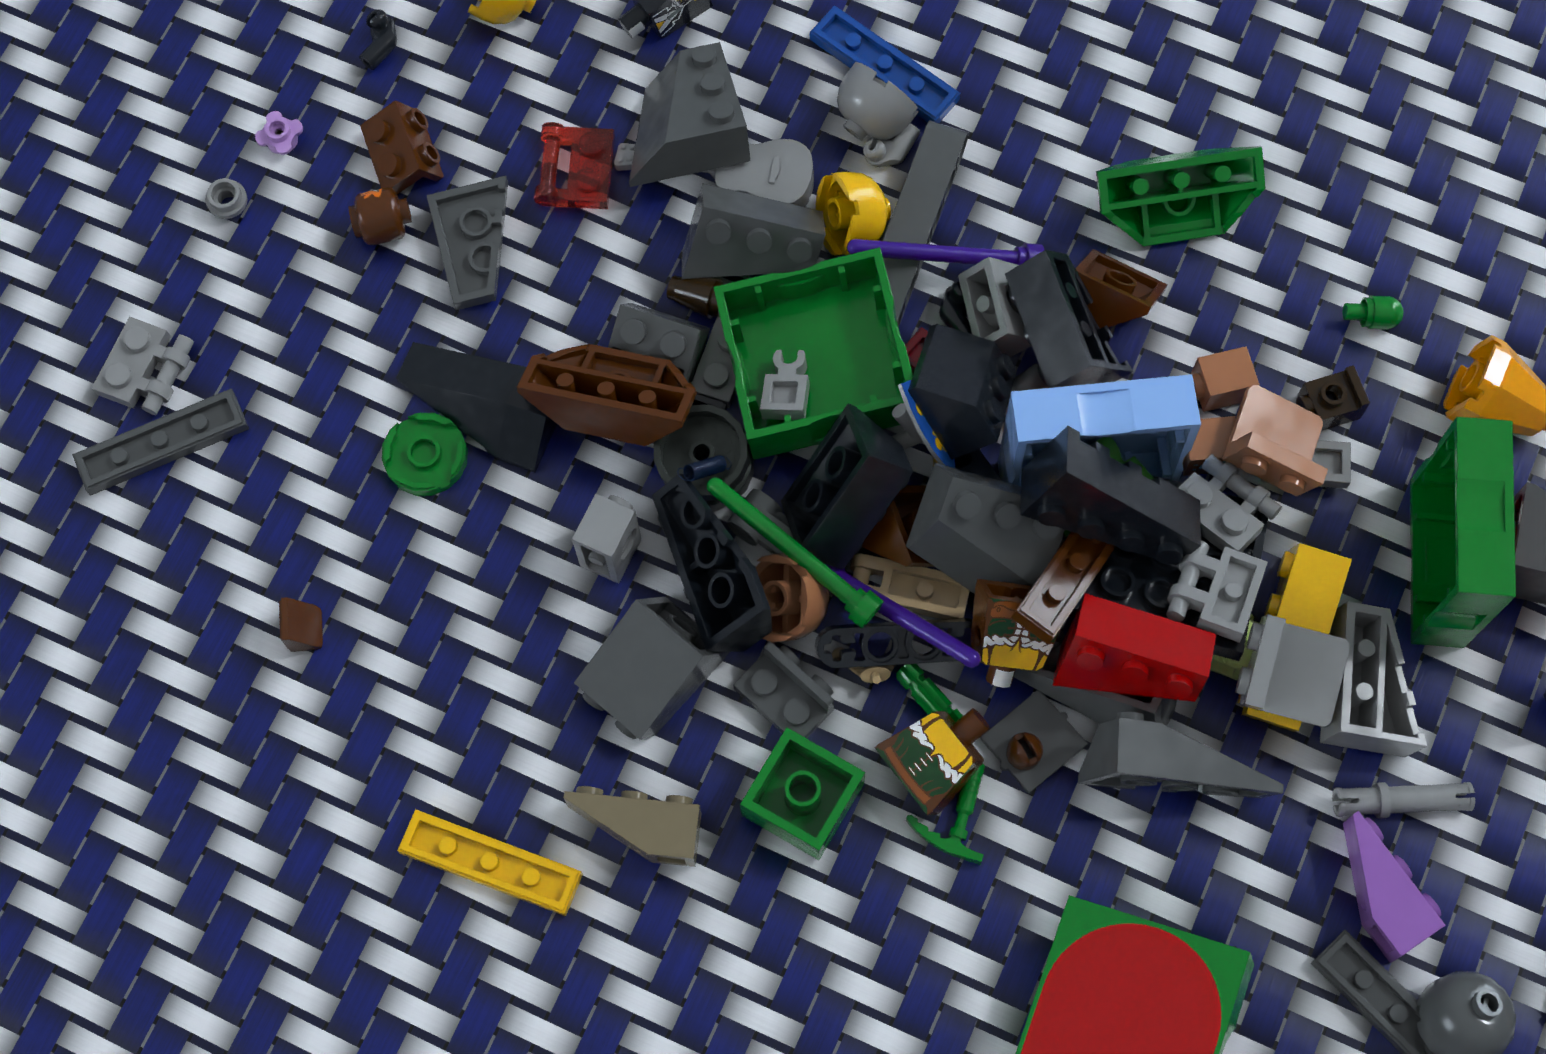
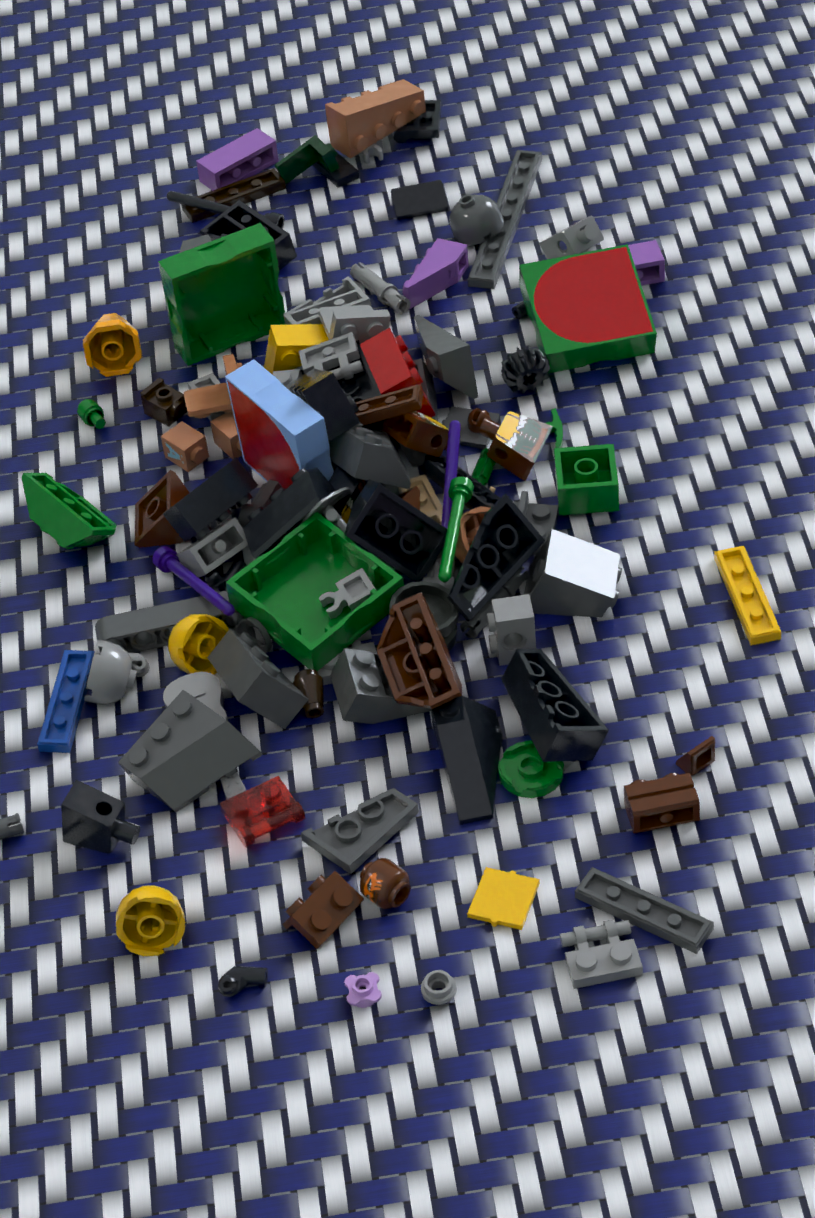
camera: 120 degrees left, 25 degrees down
dark tan slope [563,786,702,867] -> none
dark blue piece [677,455,732,481] -> none
none -> yellow piece [467,867,540,930]
none -> black gear [501,345,550,394]
none -> black wedge [501,649,609,762]
none -> reddish brown brick [624,773,700,834]

